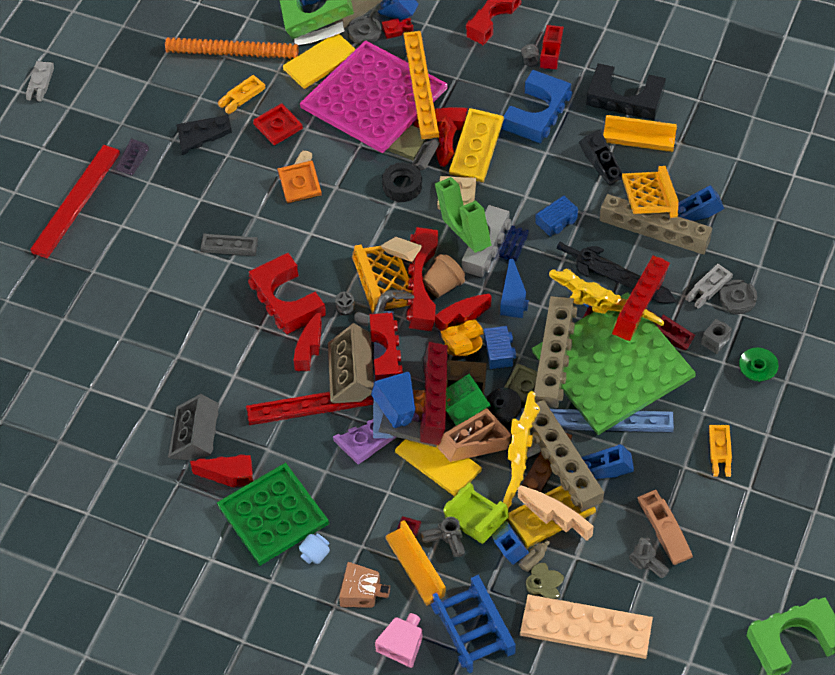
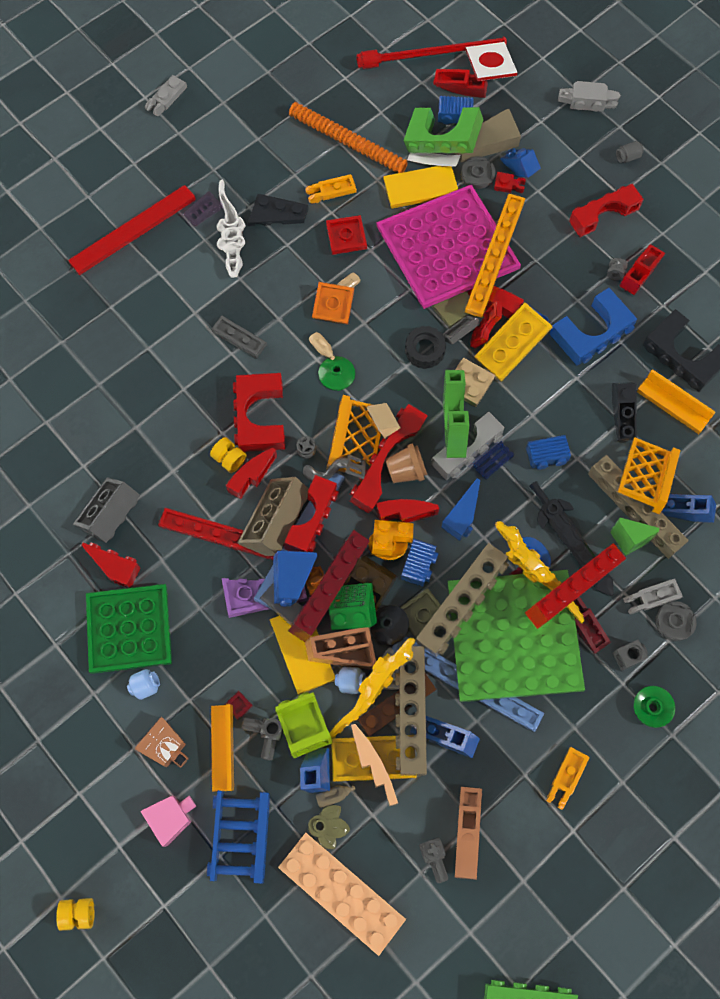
camera: 25 degrees right, 15 degrees up
none -> yellow wheel [210,437,247,473]
none -> white animal [217,179,246,278]
none -> tan piece [309,332,335,360]
none -> green dish [318,356,355,391]
none -> light blue head [335,667,366,694]
none -> bright green slope [610,517,659,556]

